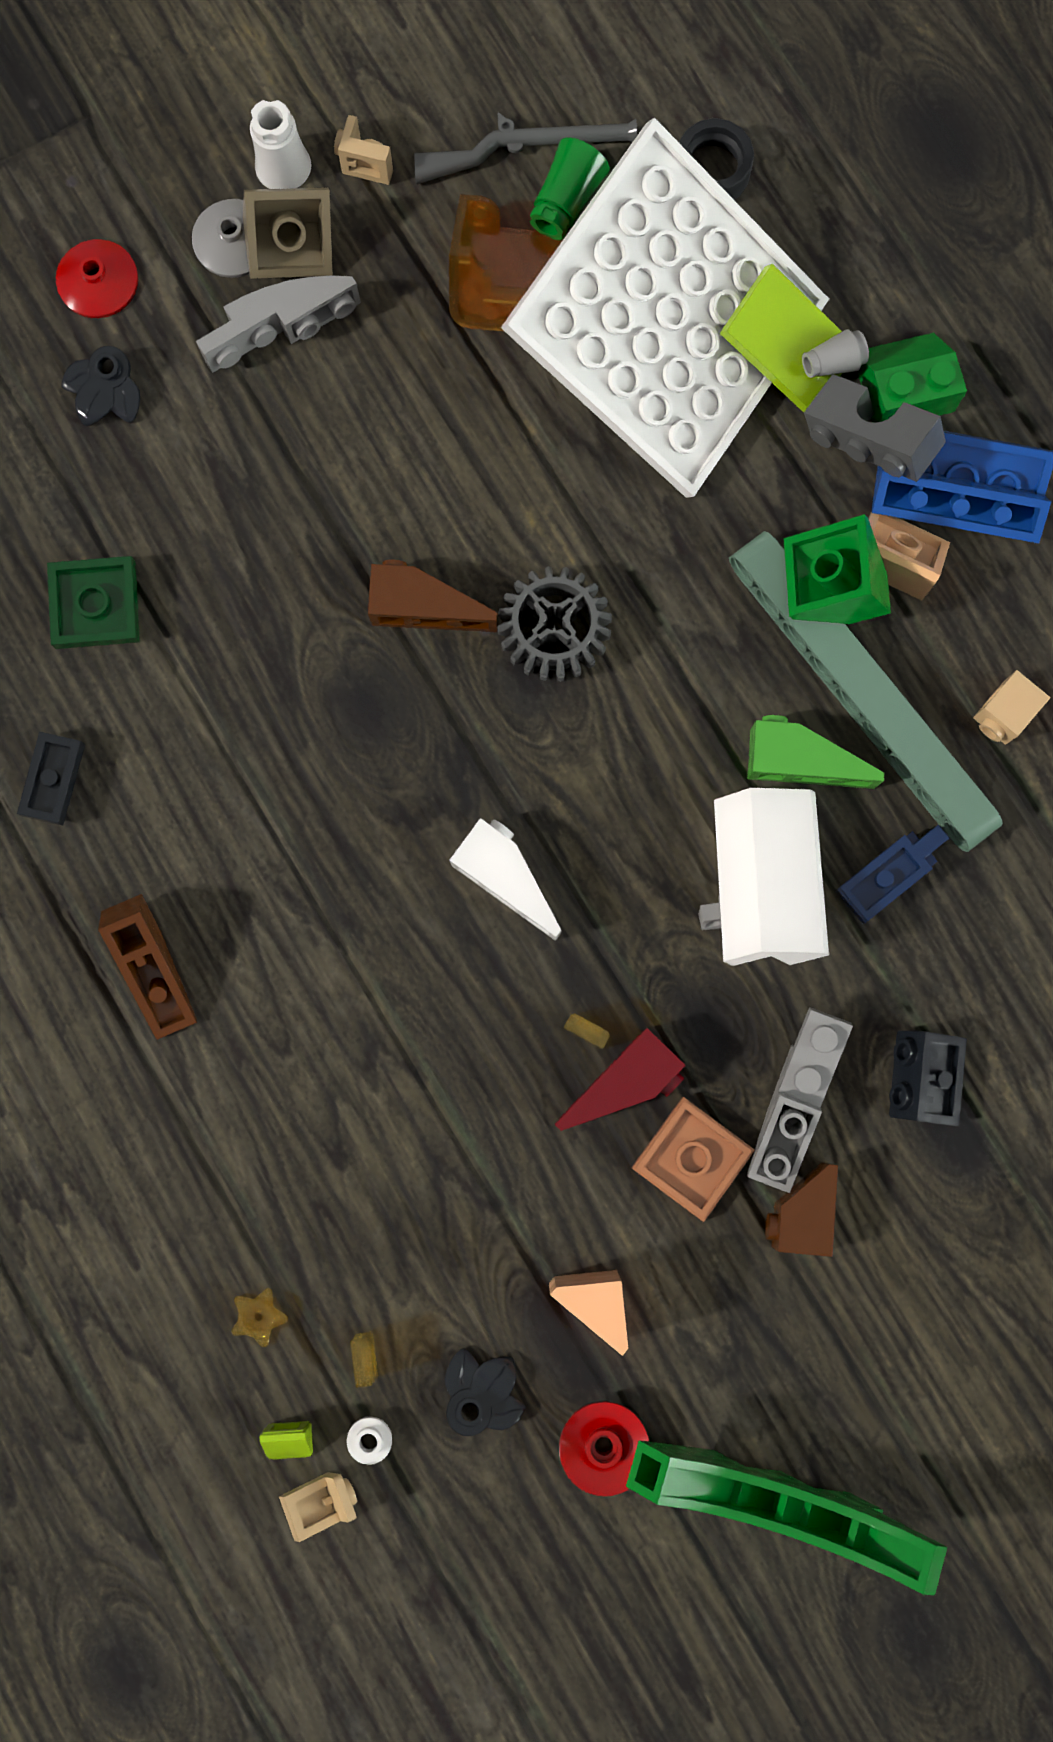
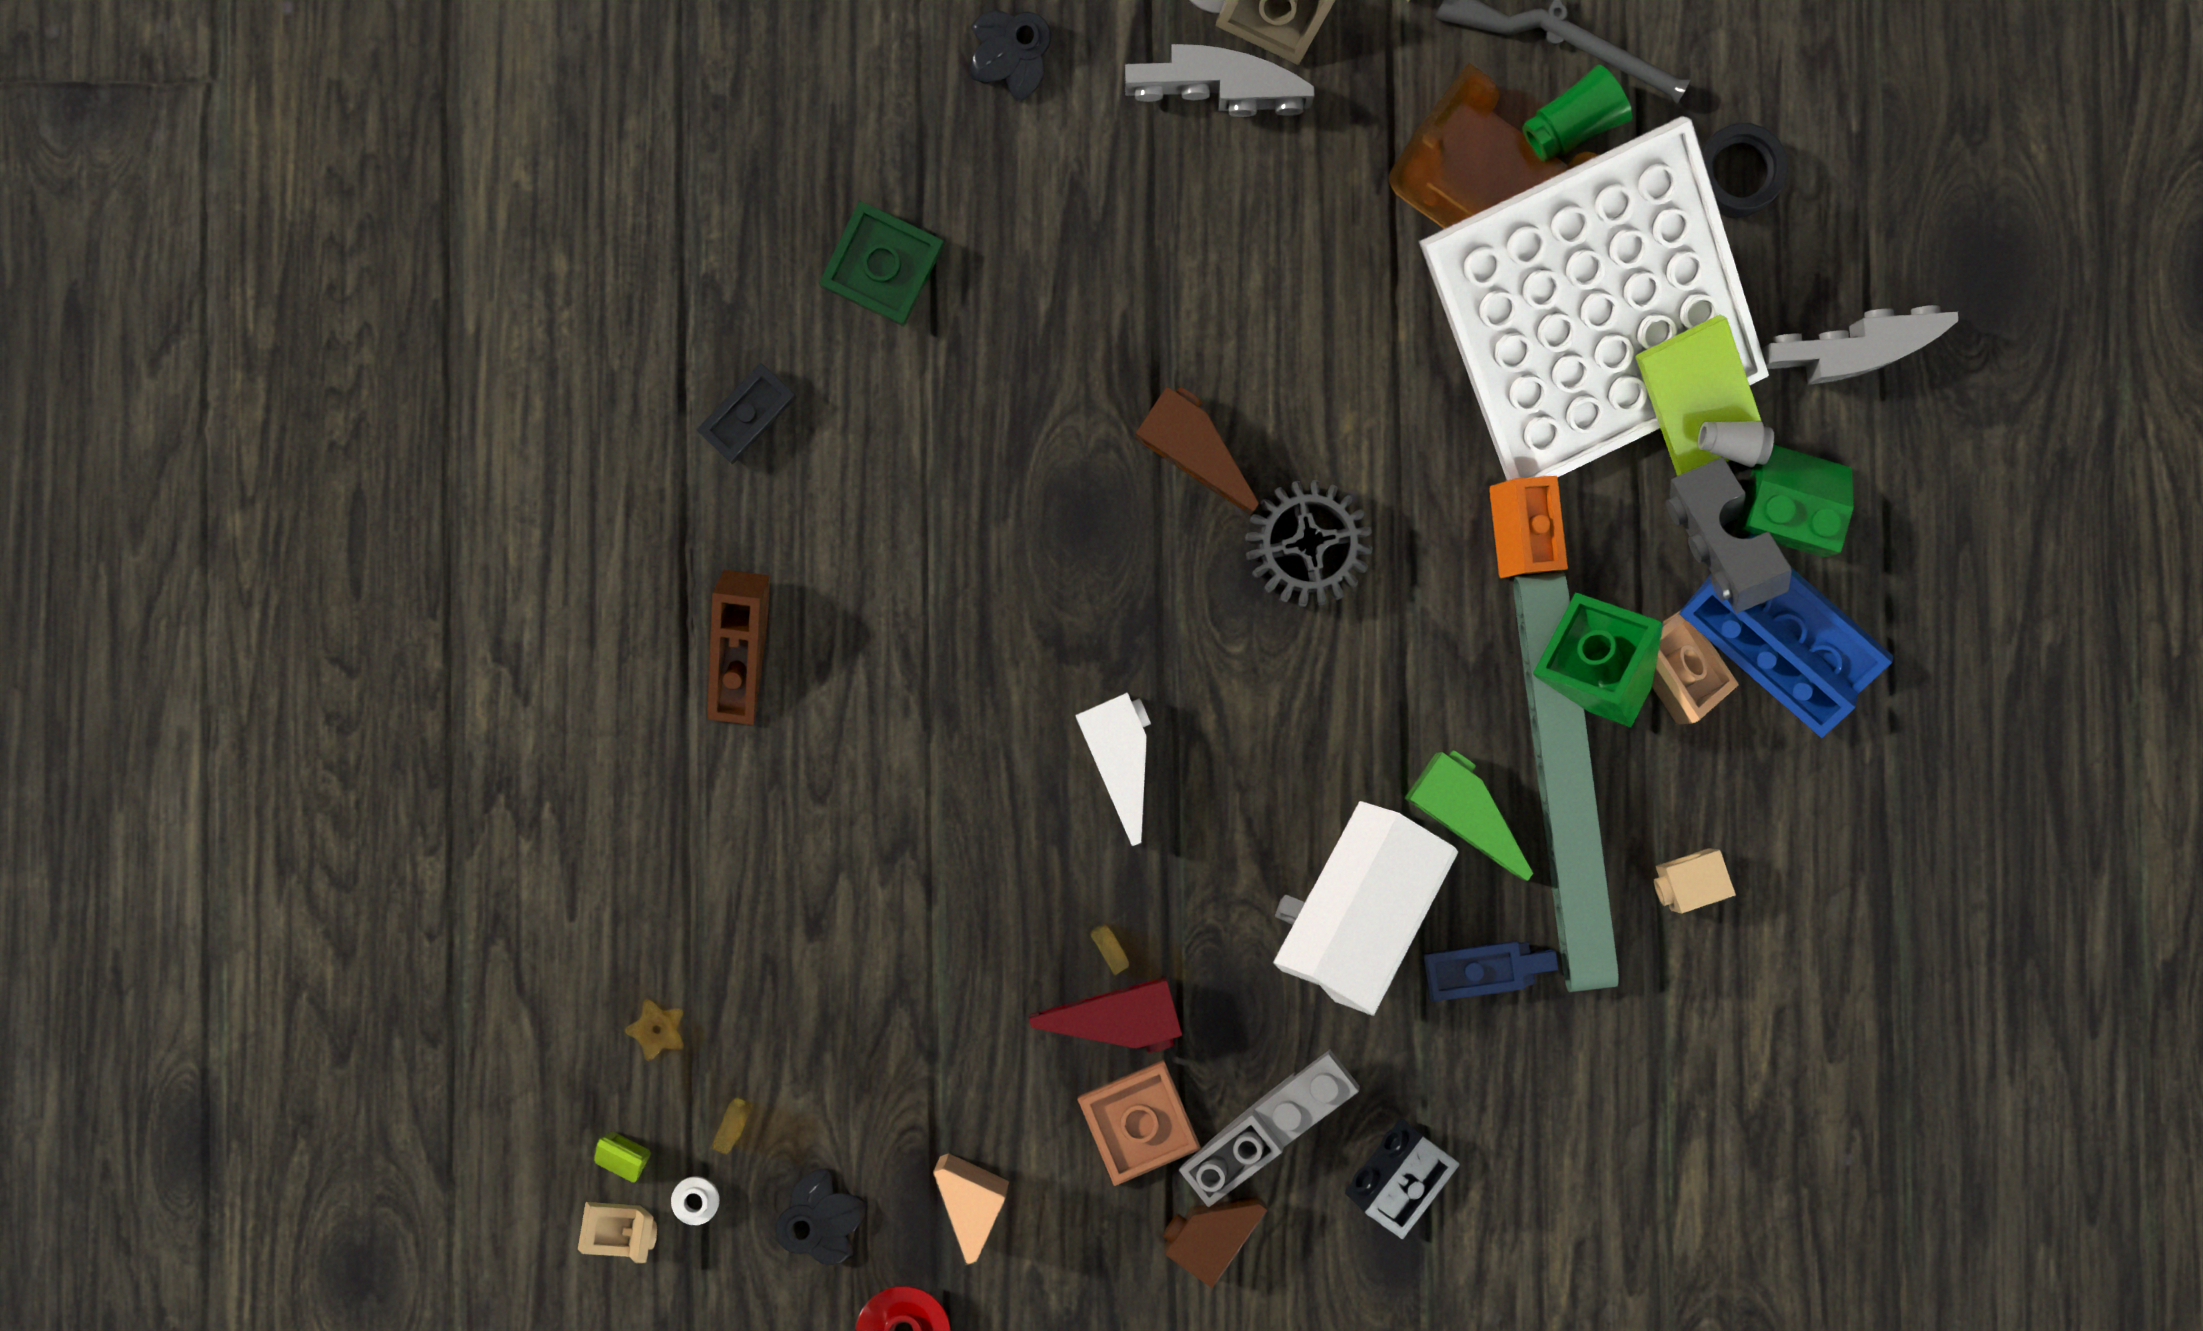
camera: 30 degrees right, 5 degrees up
none -> orange panel [1490,476,1568,578]
none -> light grey slope [1761,305,1958,385]

